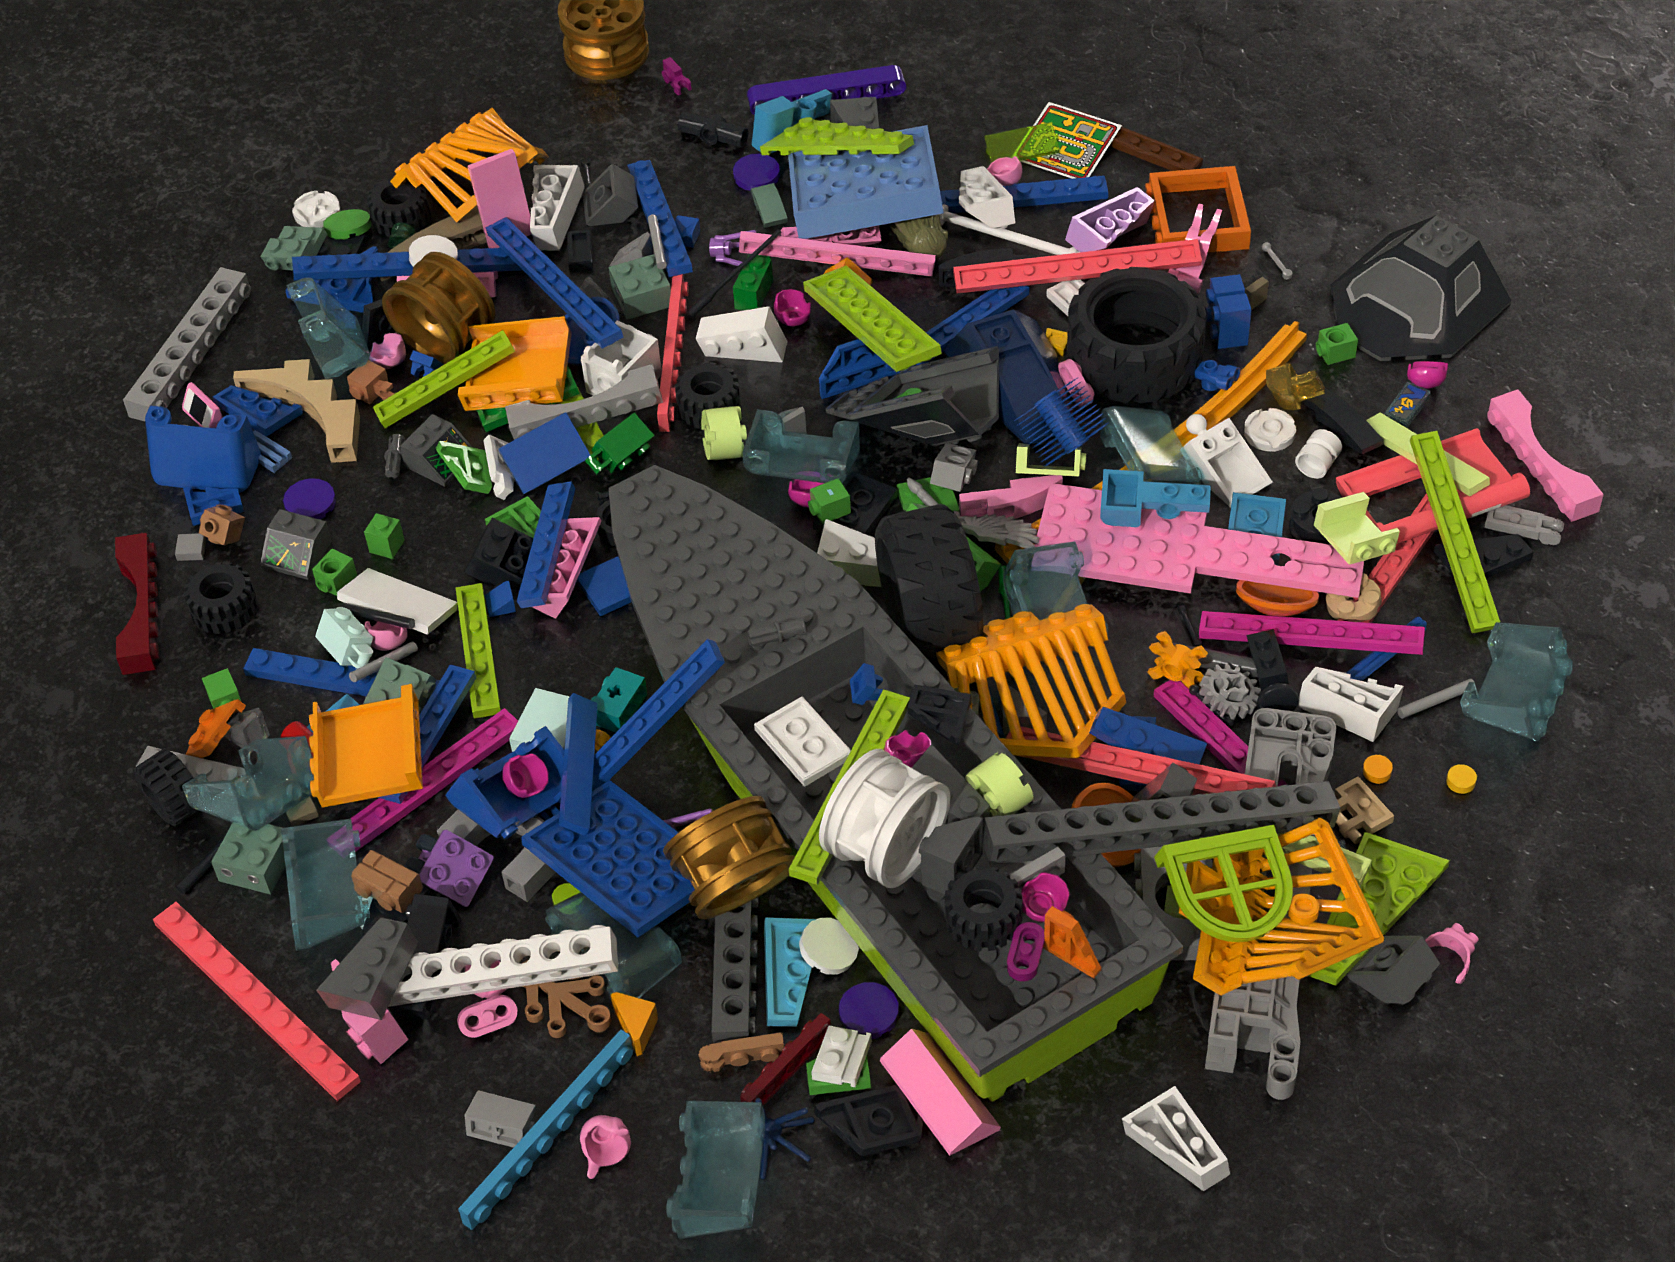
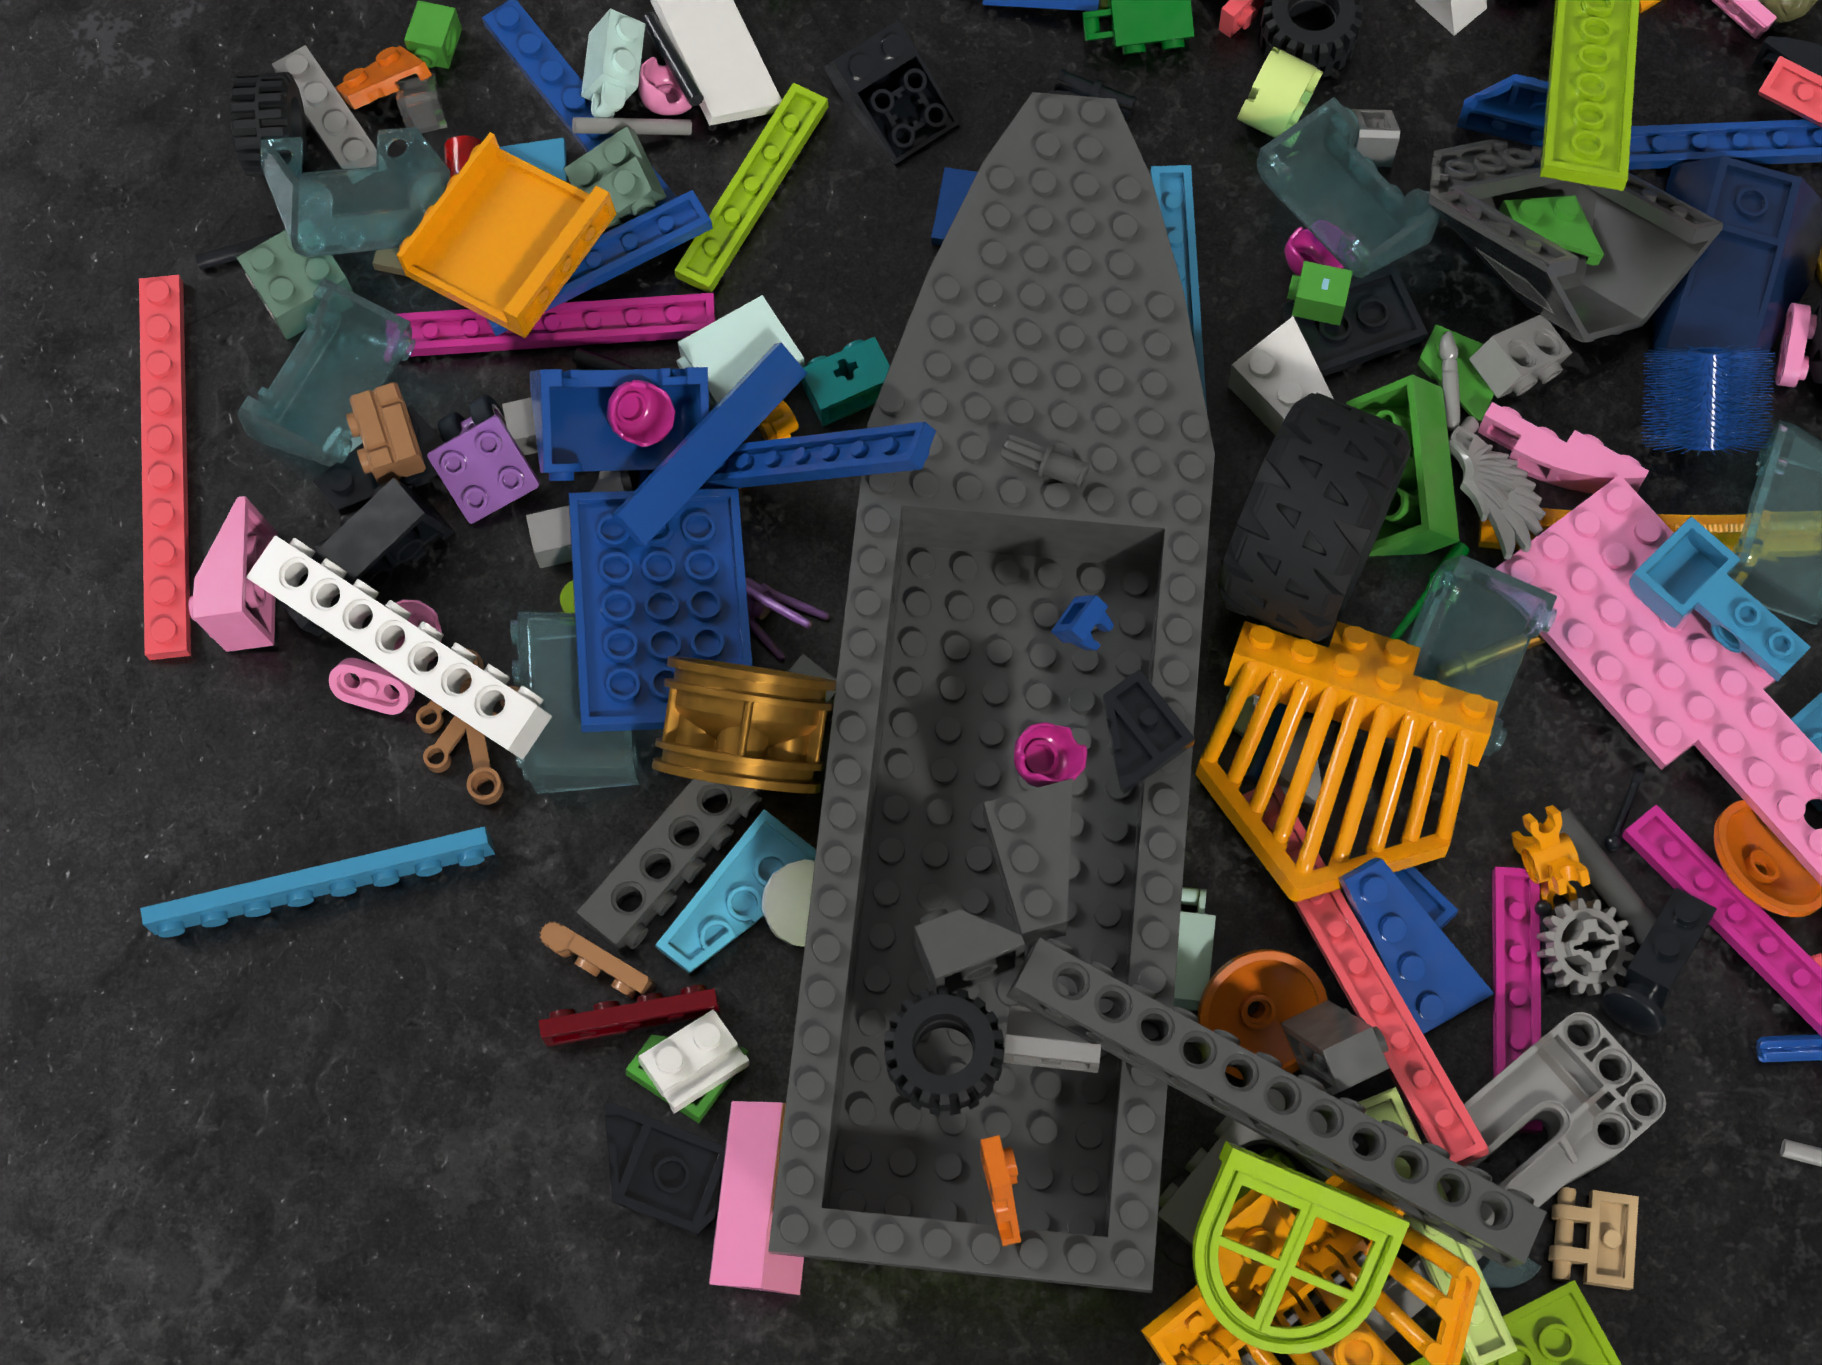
camera: 40 degrees right, 20 degrees up
dark grey wedge [316,918,419,1020] -> none
light grey hinge [464,1090,536,1148] -> none
bright green wing [485,496,541,538] -> none
blue slope [485,581,516,617] -> none
blue plate [517,481,576,608] -> none
bright pink slope [533,517,601,619] -> none
bright pink hair [580,1115,631,1179] -> none
light orange slope [610,992,658,1056] -> none
clear light blue windscreen [667,1101,765,1239] -> none
dark blue plant [749,1098,815,1180] -> none
white tile [754,696,851,787] -> none
lime plate [789,689,910,885] -> none
white wheel [819,749,950,888] -> none
dark purple tile [839,982,899,1039] -> none
yellowish green brick [965,752,1034,817] -> none
magenta plate [1007,922,1045,981] -> none
yellowish green panel [1016,444,1086,476] -> none
dark pink hair [1022,872,1070,922] -> none
white wedge [1297,667,1404,742] -> none
light orange tile [1363,755,1393,784] -> none
yellow tile [1446,764,1477,794] -> none

